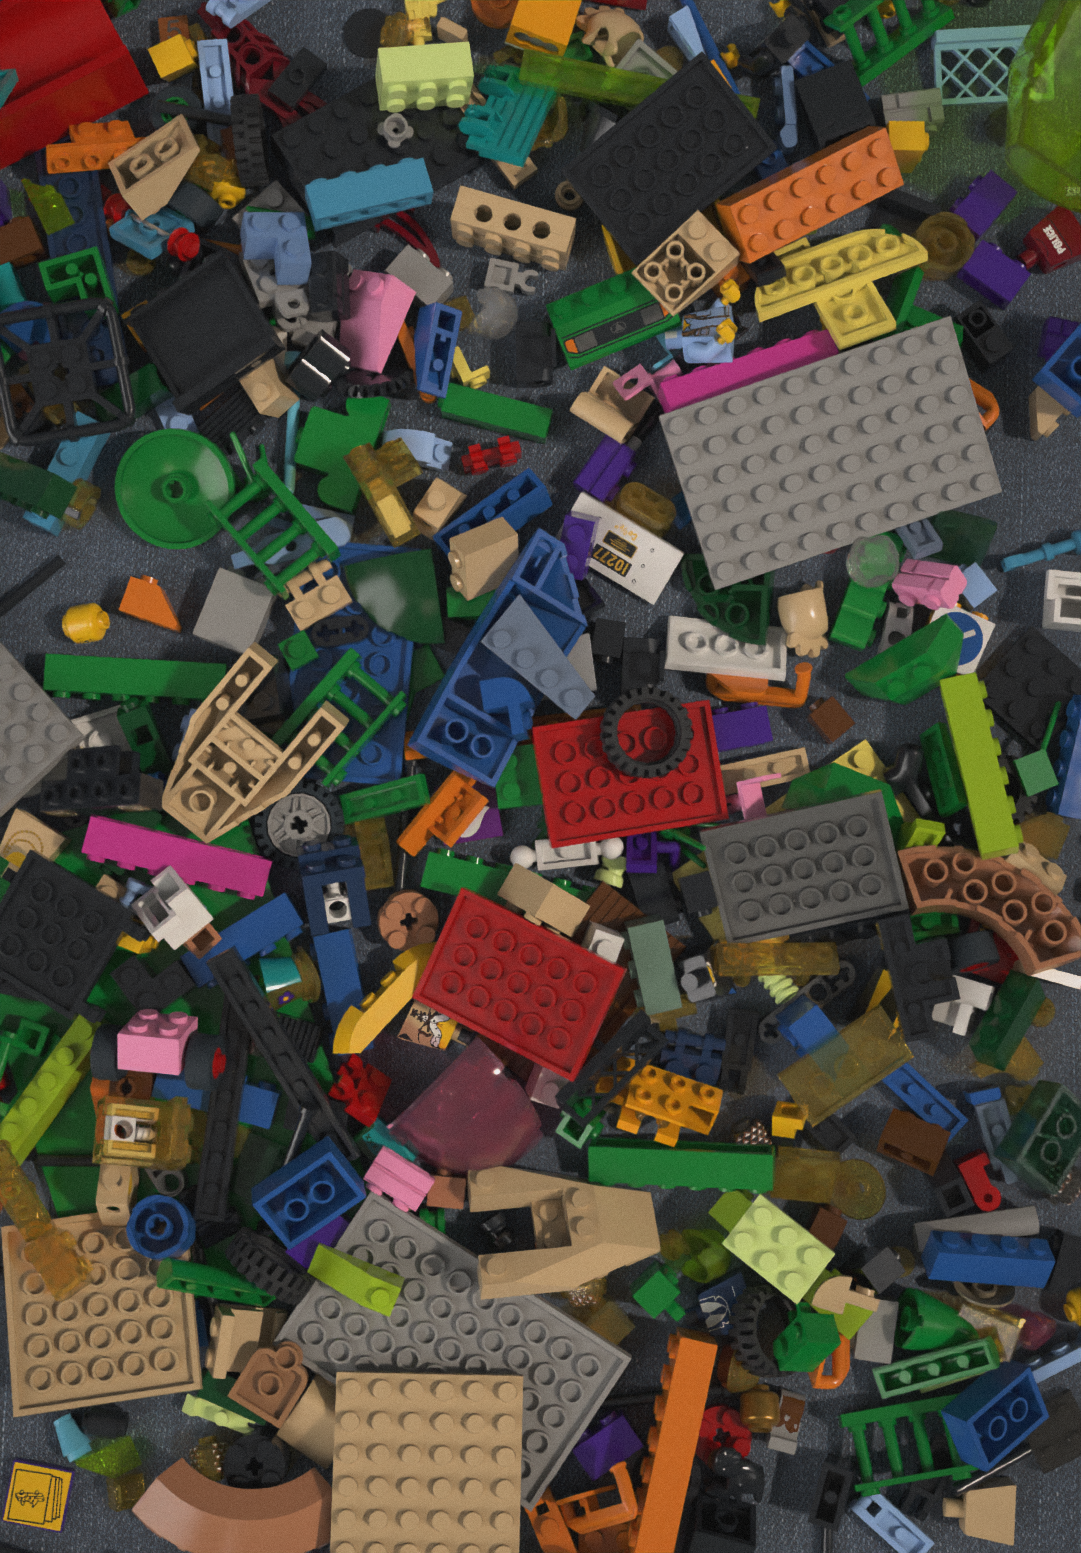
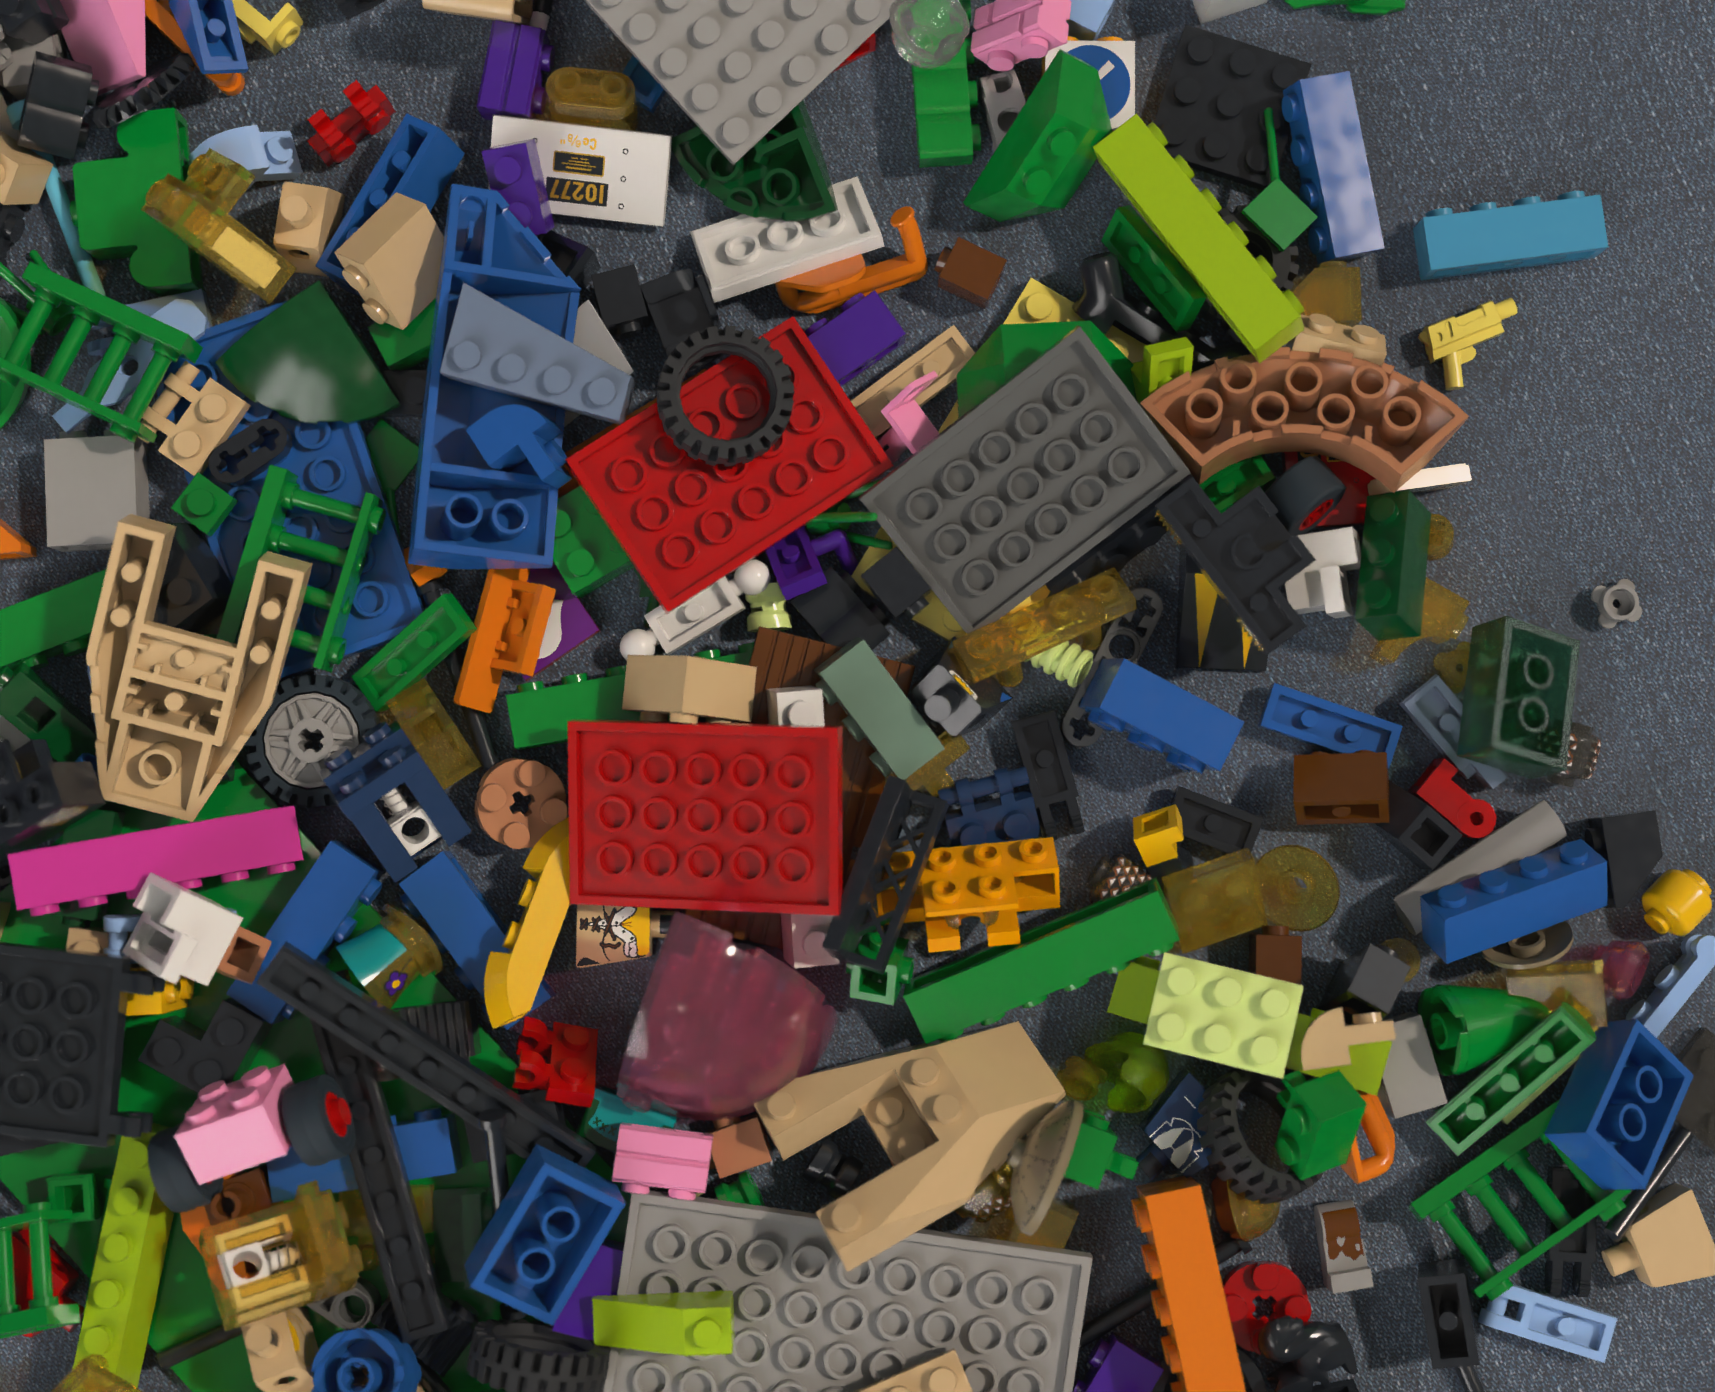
camera: 20 degrees left, 0 degrees up
green brick [437,382,553,445] -> none
pearl gold head [740,1384,780,1433] -> none
tan piece [777,580,829,658] -> none
clear yellow tile [777,1004,914,1127] -> none
blue tile [963,1084,1001,1105] -> none
none -> dark tan dish [1007,1100,1083,1236]

